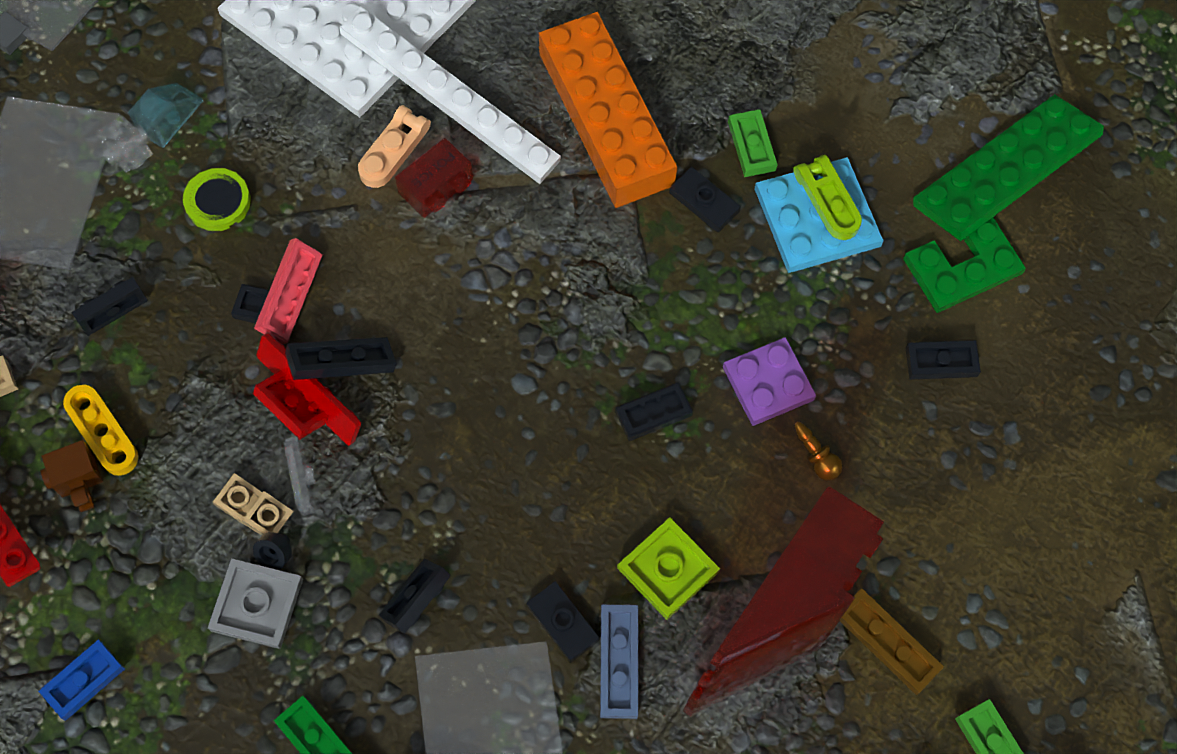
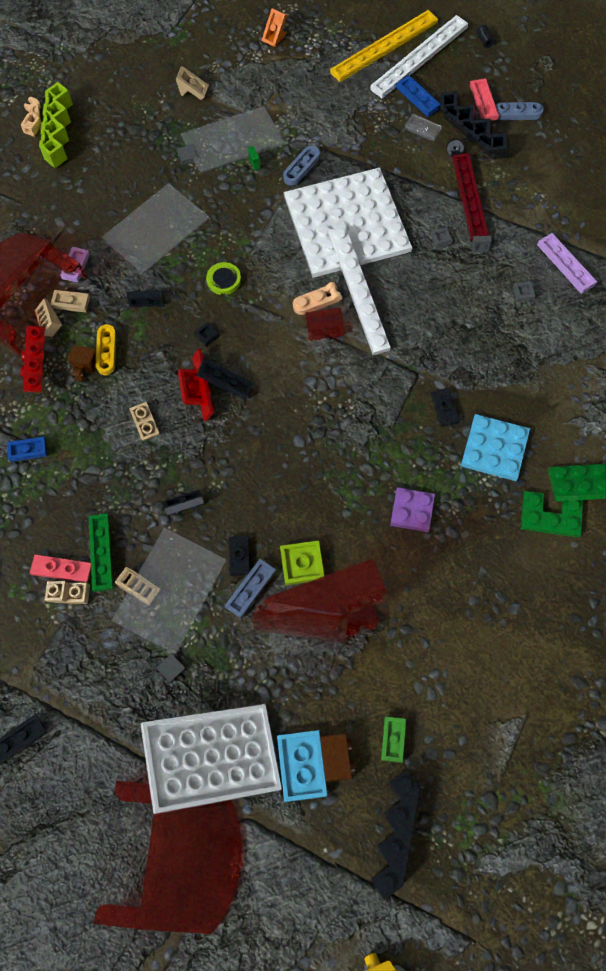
camera: 40 degrees right, 0 degrees up
clear brick [94,115,153,173] -> none
clear light blue slope [128,83,203,148] -> none
light grey plate [208,558,303,649] -> none
black tile [253,532,292,570] -> none
coral plate [254,238,323,344] -> none
clear plate [284,437,316,516] -> none
orange brick [539,11,677,208] -> none
black plate [615,382,693,441] -> none
bright green plate [728,109,777,177] -> none
lime plate [793,155,862,240] -> none
pearl gold bar [795,422,842,480] -> none
pearl gold plate [835,588,944,695] -> none
black plate [905,340,981,380] -> none

